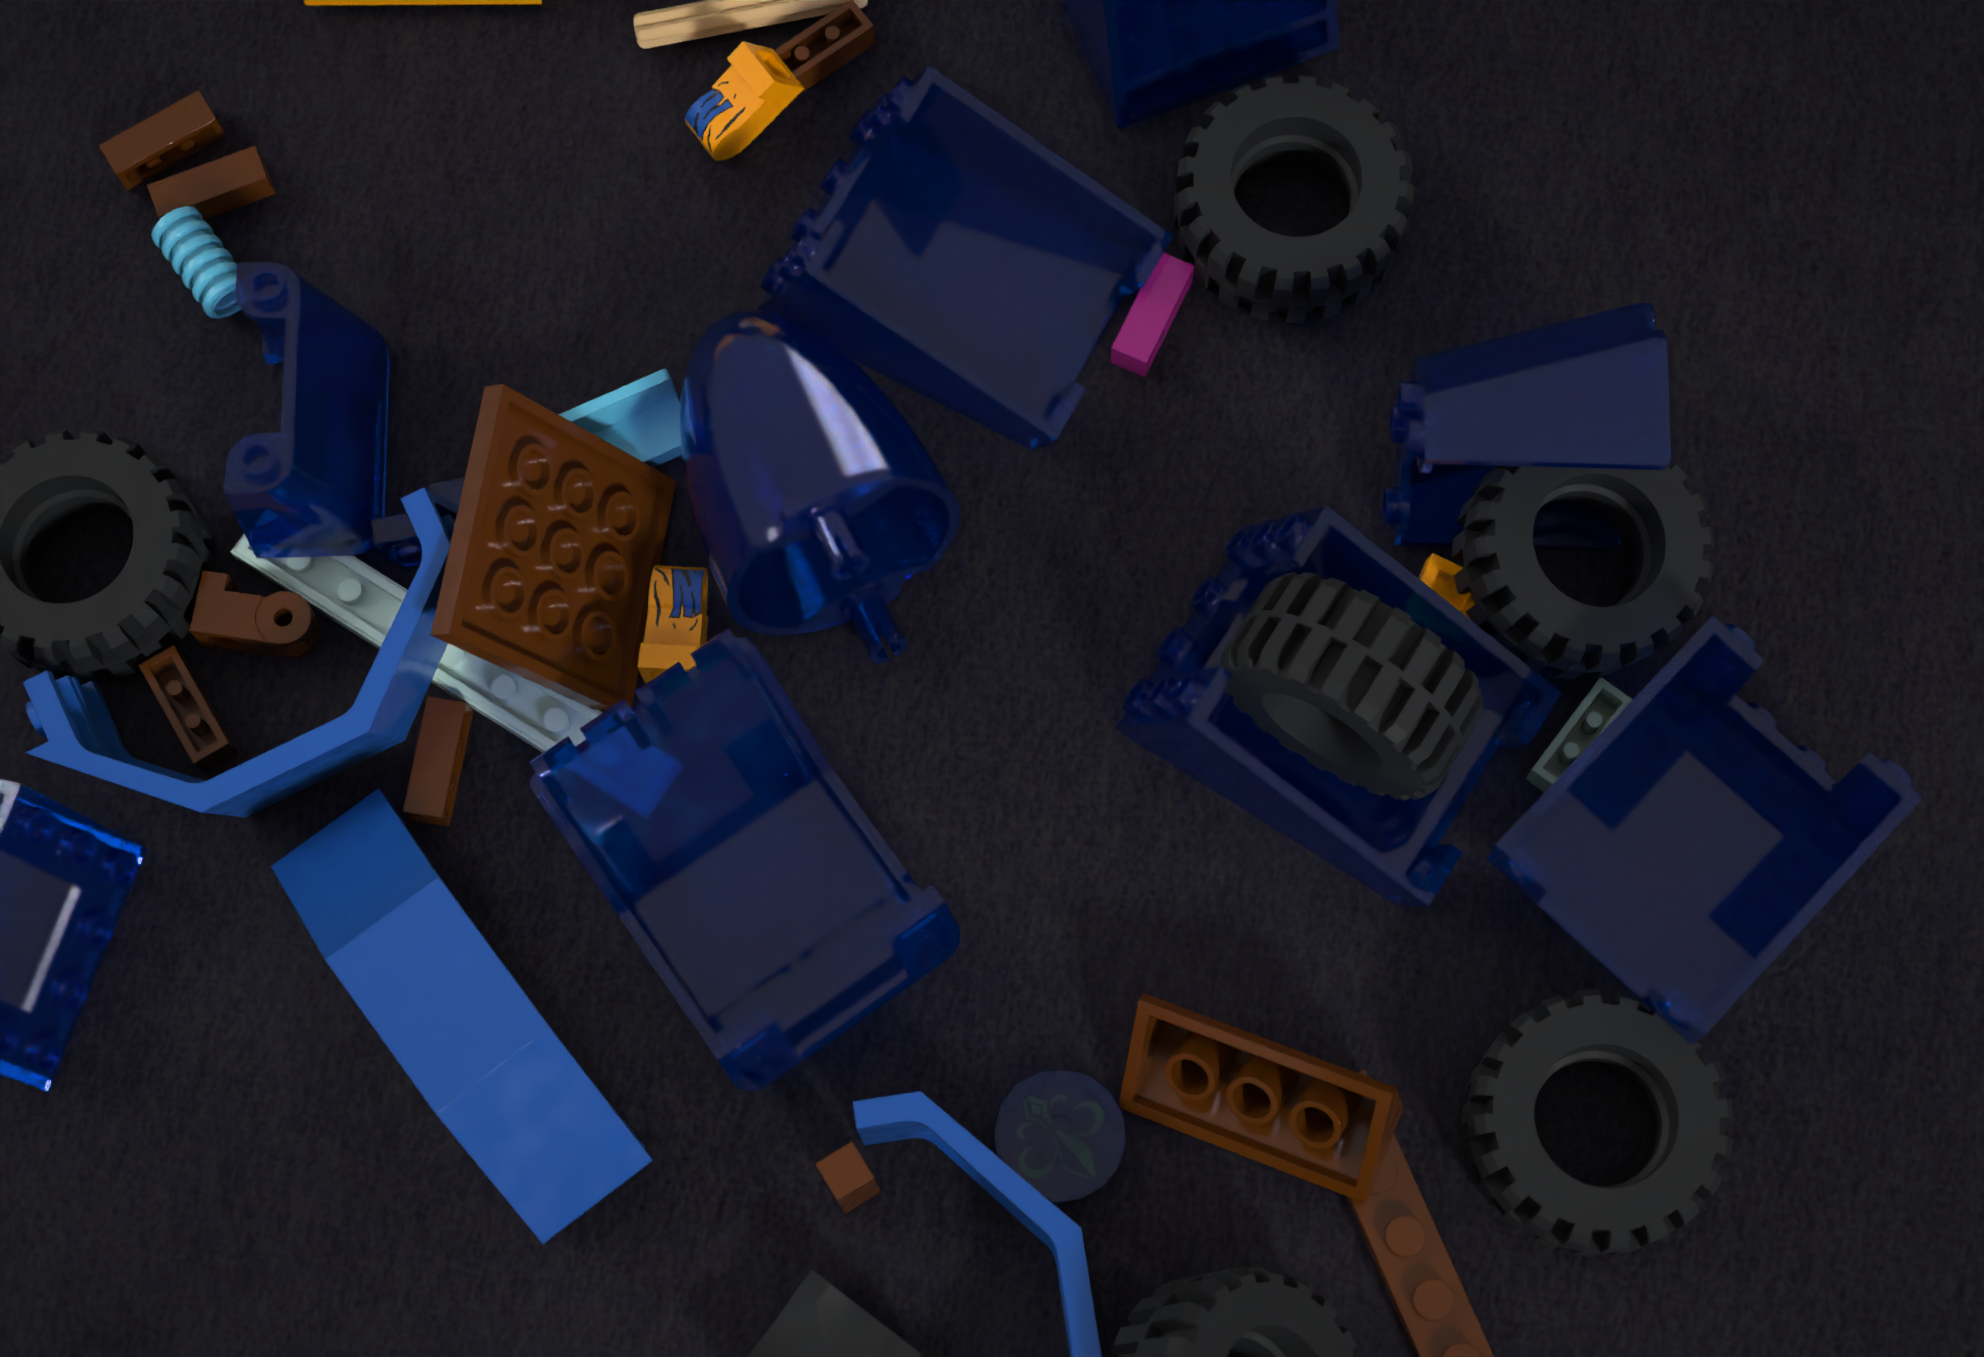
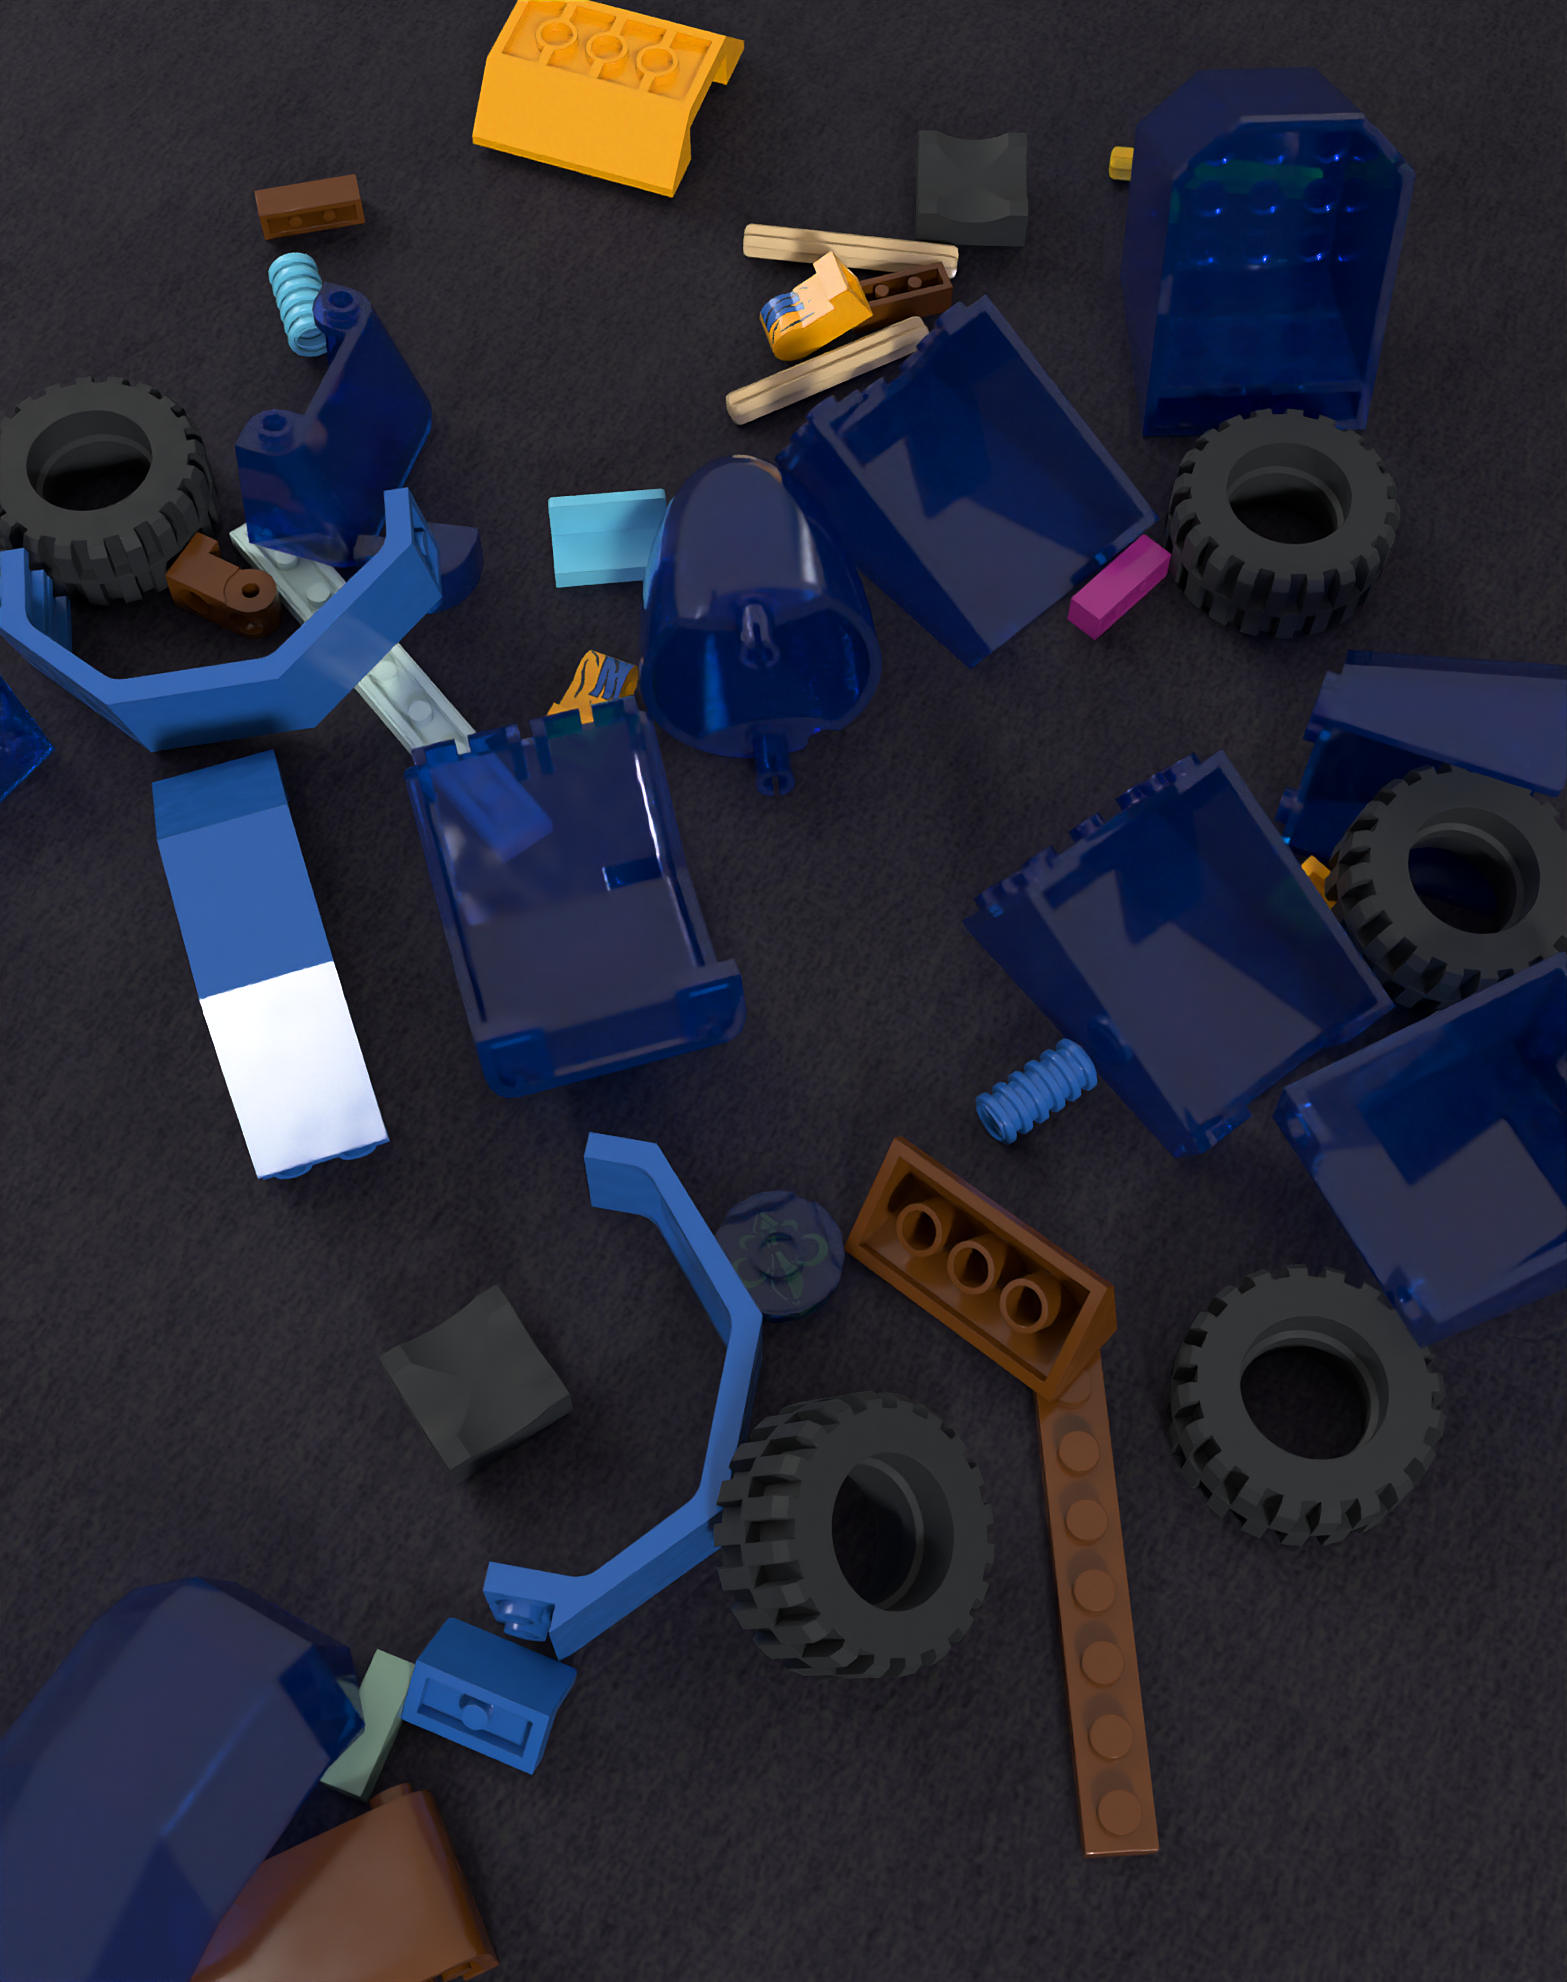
camera: 15 degrees right, 10 degrees down
reddish brown piece [138,645,239,773] -> none
reddish brown piece [147,146,276,220] -> none
reddish brown piece [403,696,474,827] -> none
reddish brown plate [431,384,676,718] -> none
reddish brown piece [816,1142,881,1214] -> none
black tyre [1220,572,1483,800] -> none
none -> tan axle [726,316,929,425]
none -> blue piece [976,1038,1097,1145]

